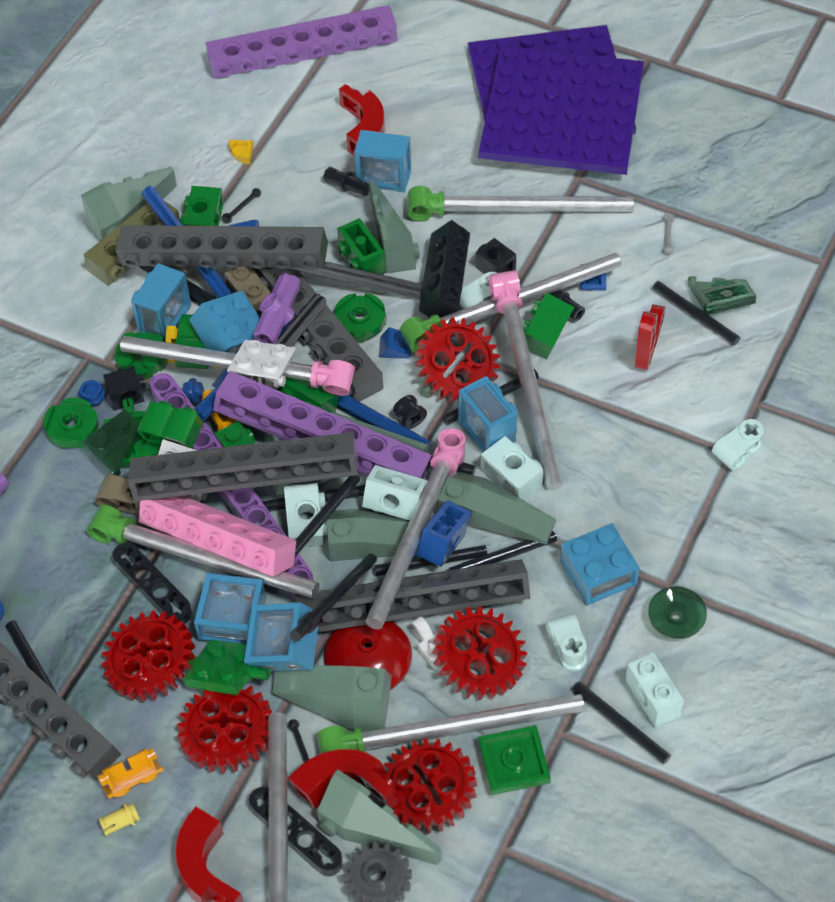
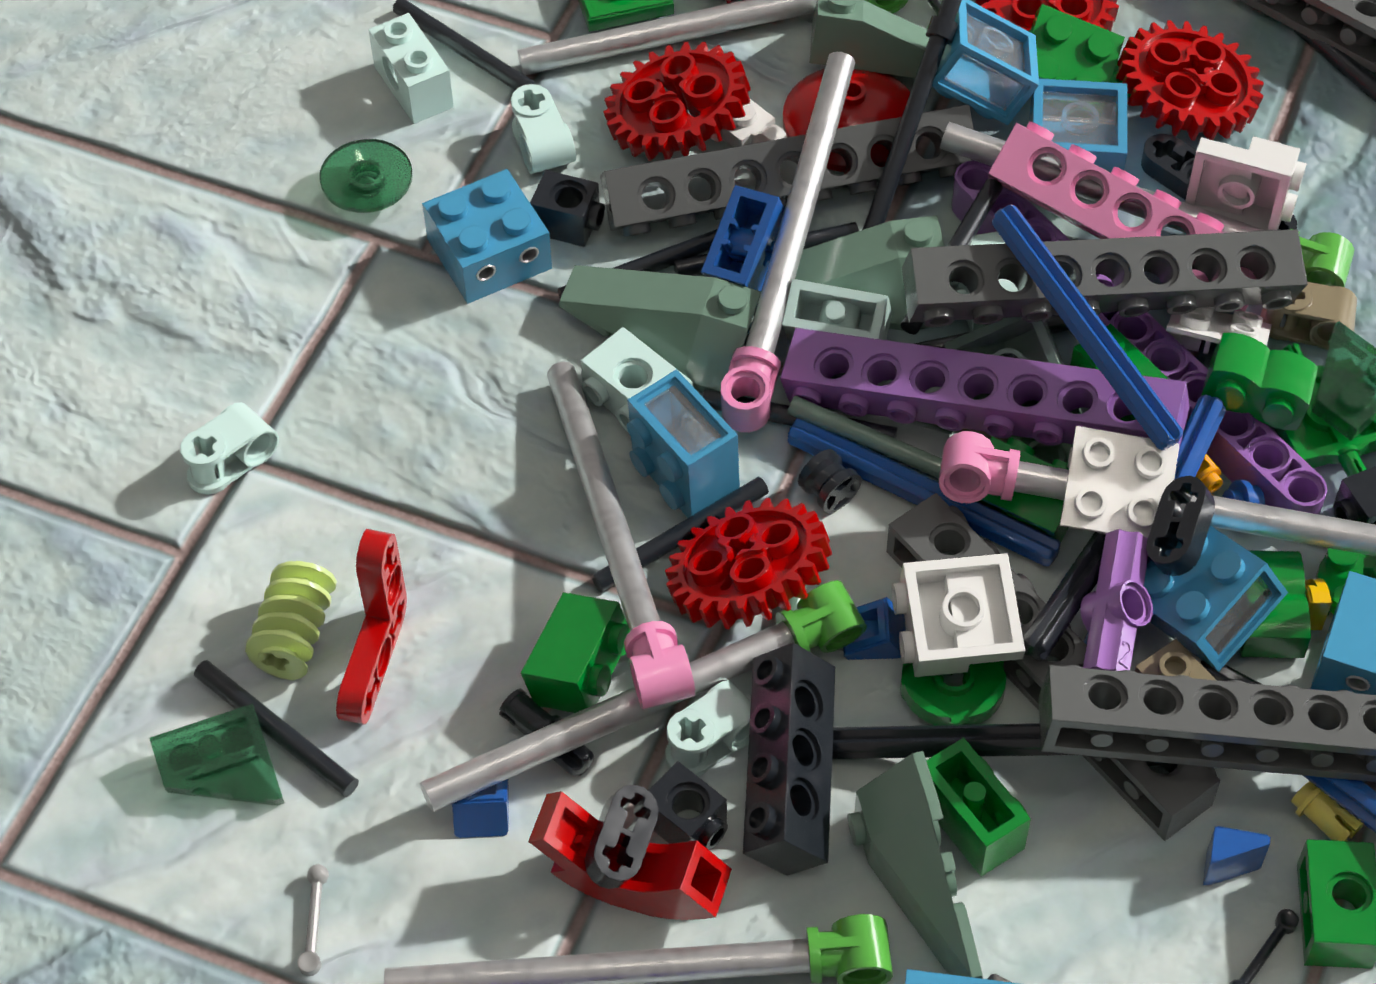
camera: 175 degrees right, 0 degrees up
none -> yellowish green piece [245,561,337,680]
none -> red arch [528,791,732,920]
none -> black brick [530,170,605,247]
none -> black beam [585,785,659,889]
none -> white plate [892,553,1025,677]
none -> blue axle [992,205,1183,450]
none -> black beam [1146,476,1215,576]
none -> white plate [1185,136,1307,231]

